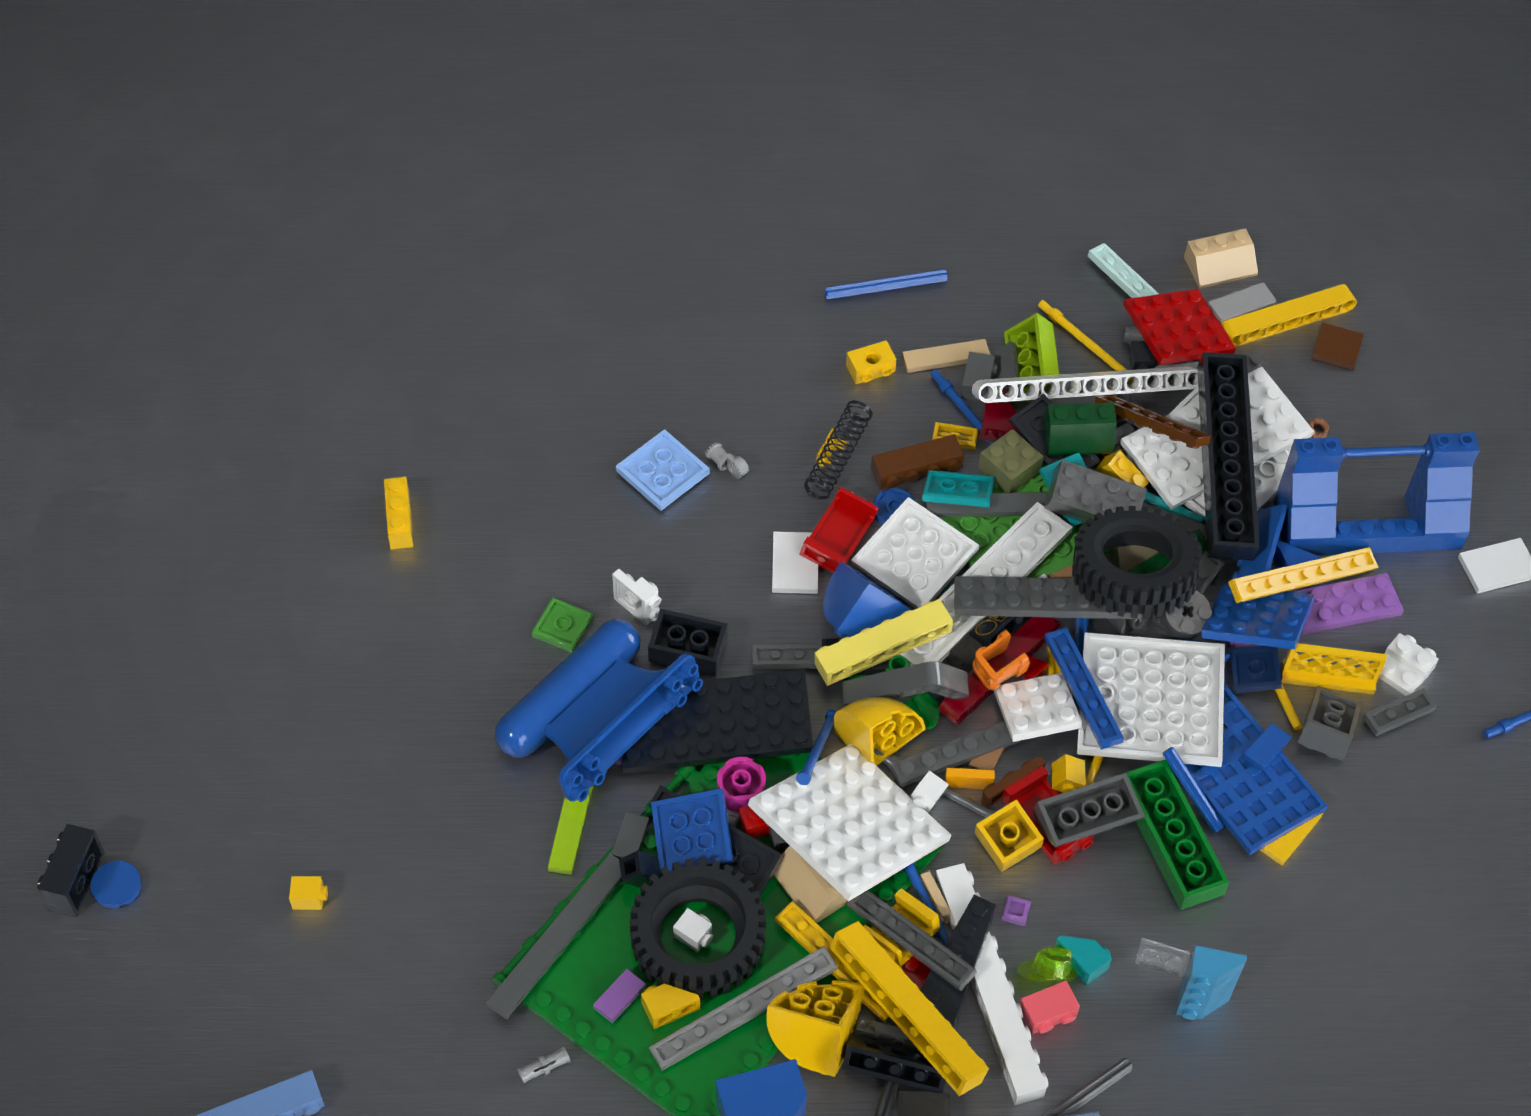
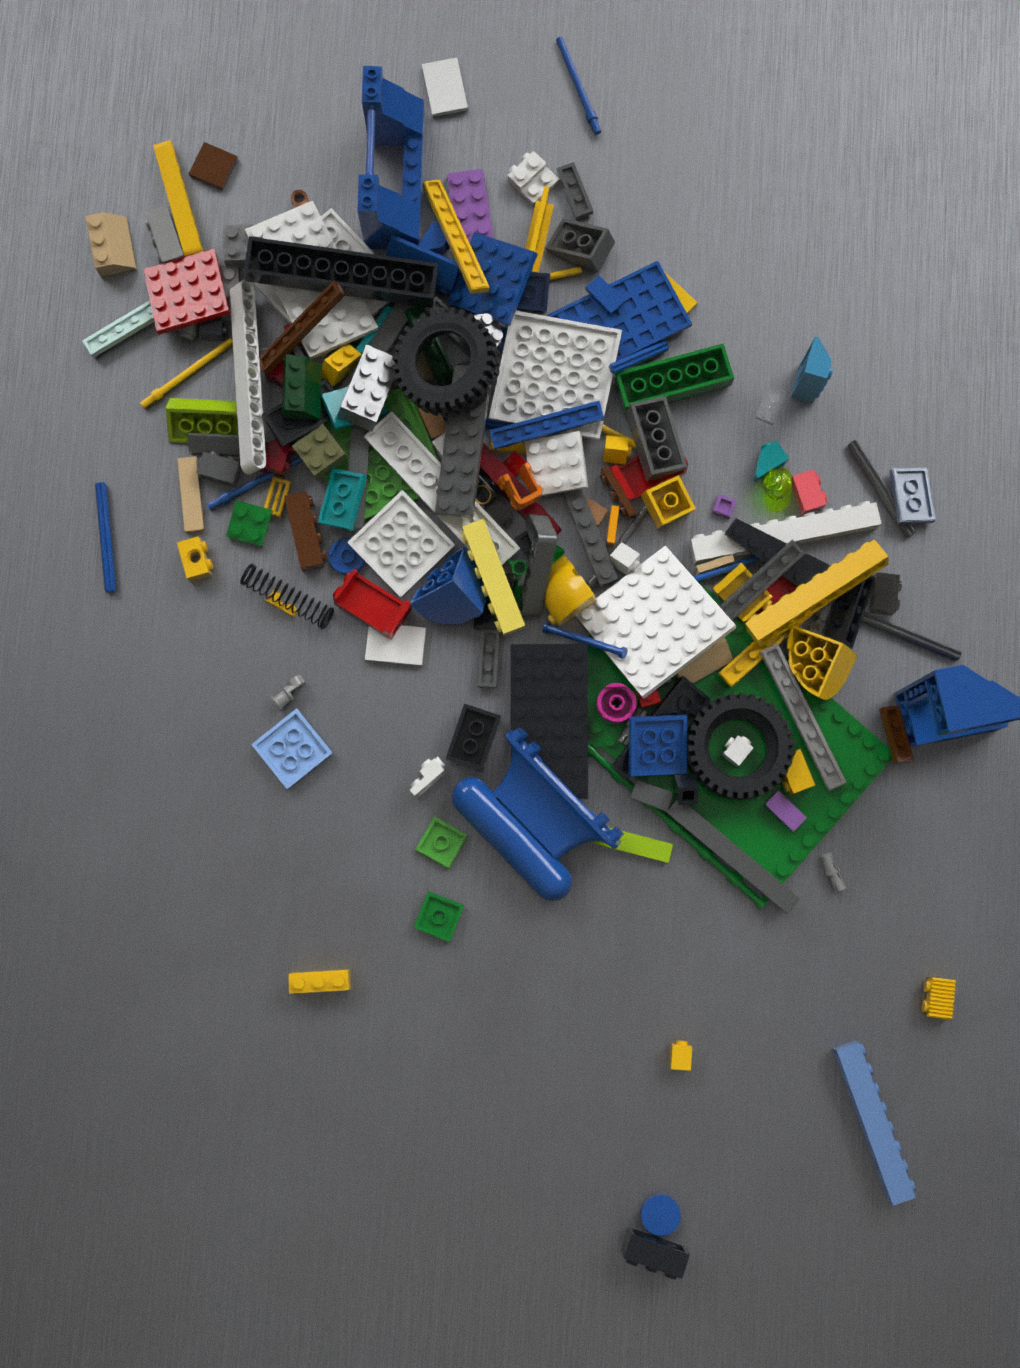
camera: 85 degrees left, 25 degrees up
none -> green plate [226,500,273,547]
none -> green plate [414,891,464,942]

